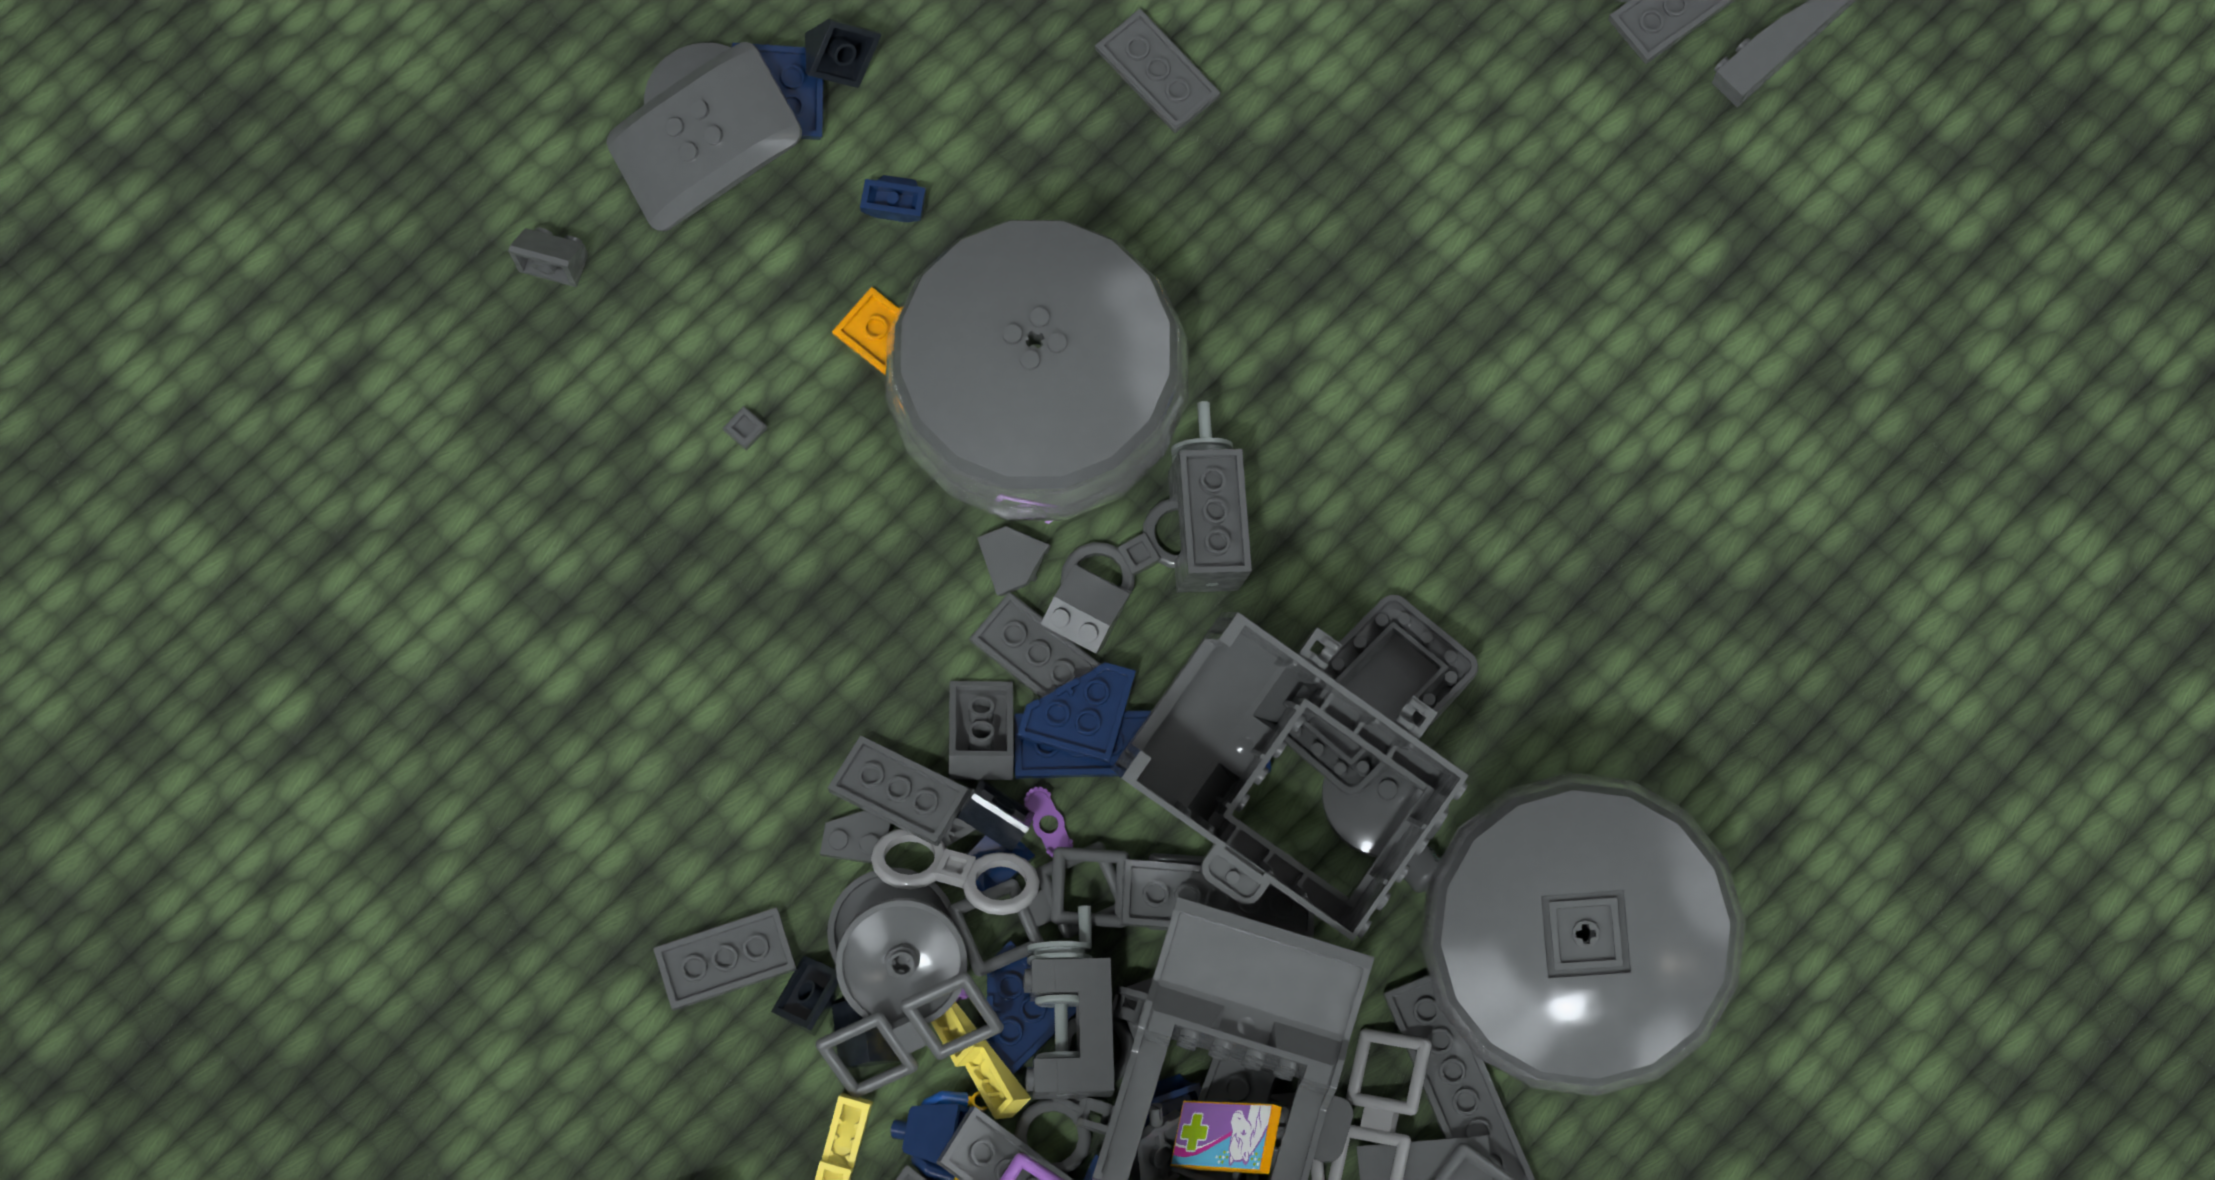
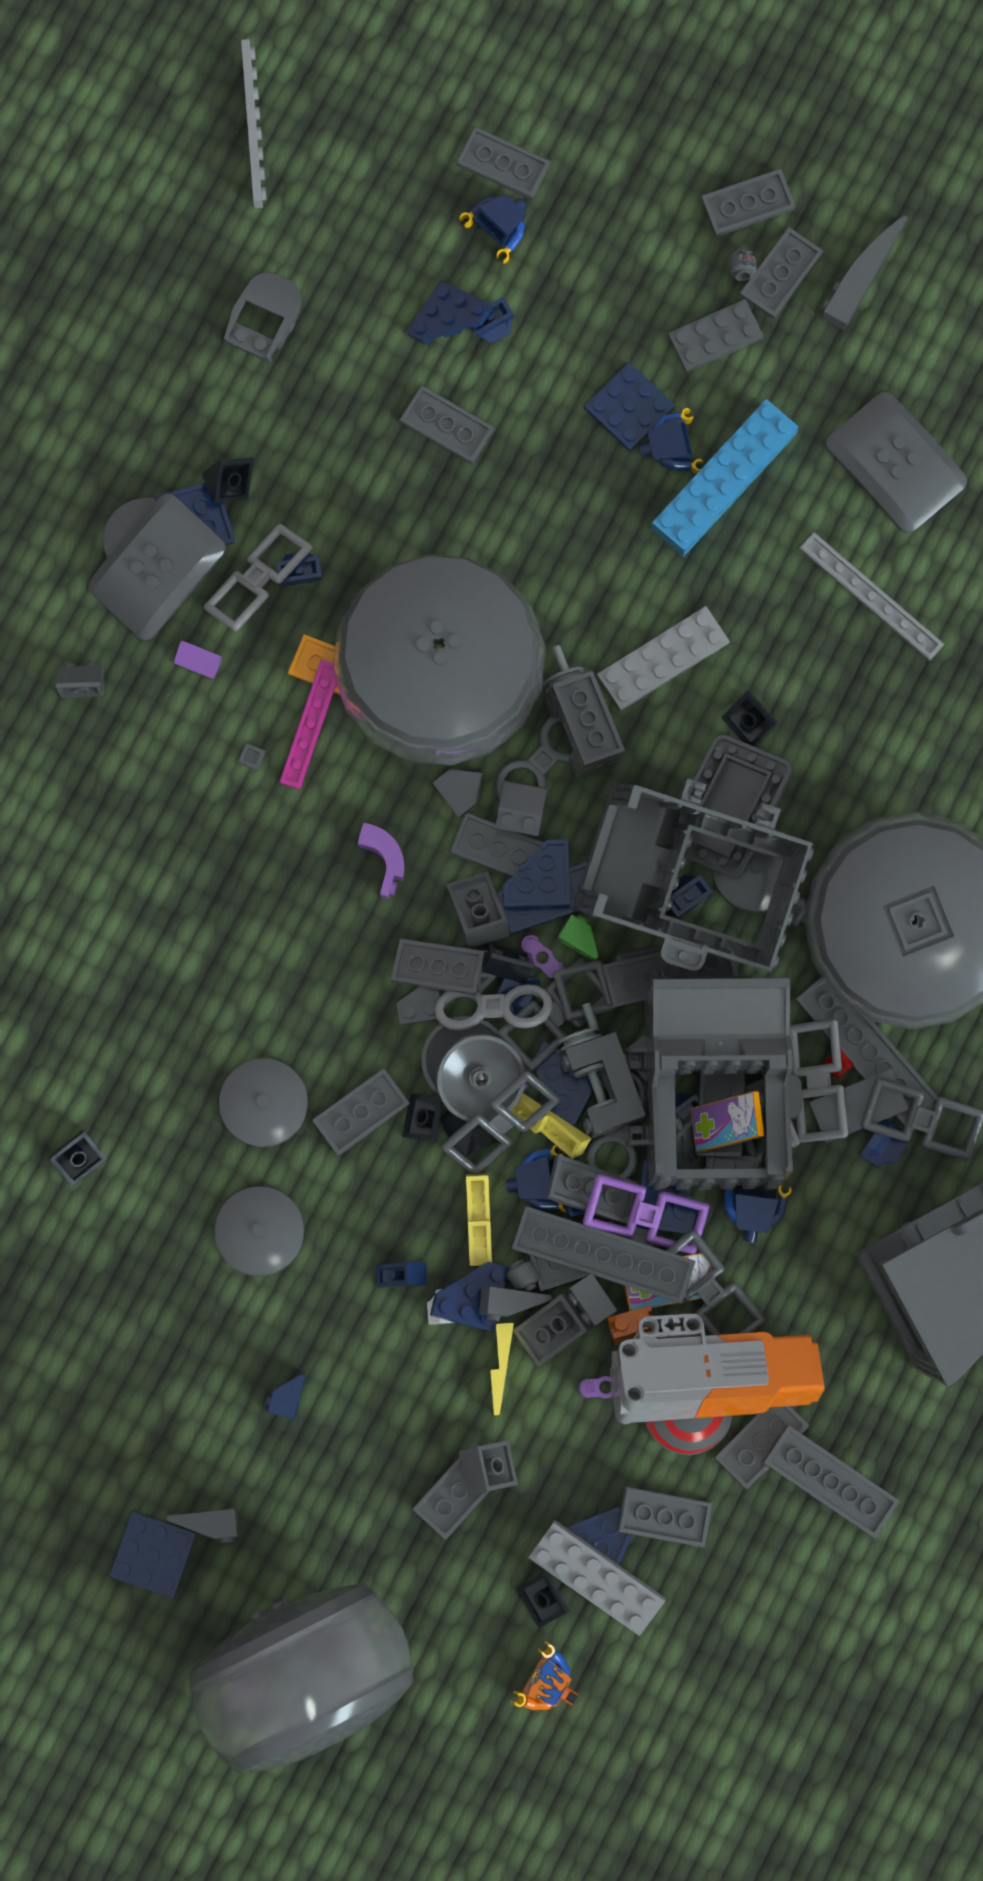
camera: 20 degrees left, 5 degrees up
none -> black slope [48,1130,107,1187]
none -> medium lavender slope [174,641,222,679]
none -> light grey bar [204,524,312,631]
none -> dark grey dish [215,1187,304,1276]
none -> dark grey dish [219,1059,308,1147]
none -> dark pink tile [280,660,342,790]
none -> medium lavender arch [358,822,405,900]
none -> bright green slope [558,915,598,961]
none -> dark blue plate [584,362,675,452]
none -> light grey plate [597,606,730,712]
none -> dark blue torso [640,408,703,474]
none -> dark azure brick [651,399,799,557]
none -> dark grey plate [668,299,764,373]
none -> dark blue slope [670,874,713,919]
none -> black slope [721,690,777,746]
none -> light grey tile [799,532,944,661]
none -> red tile [823,1049,854,1080]
none -> dark grey wedge [826,392,967,533]

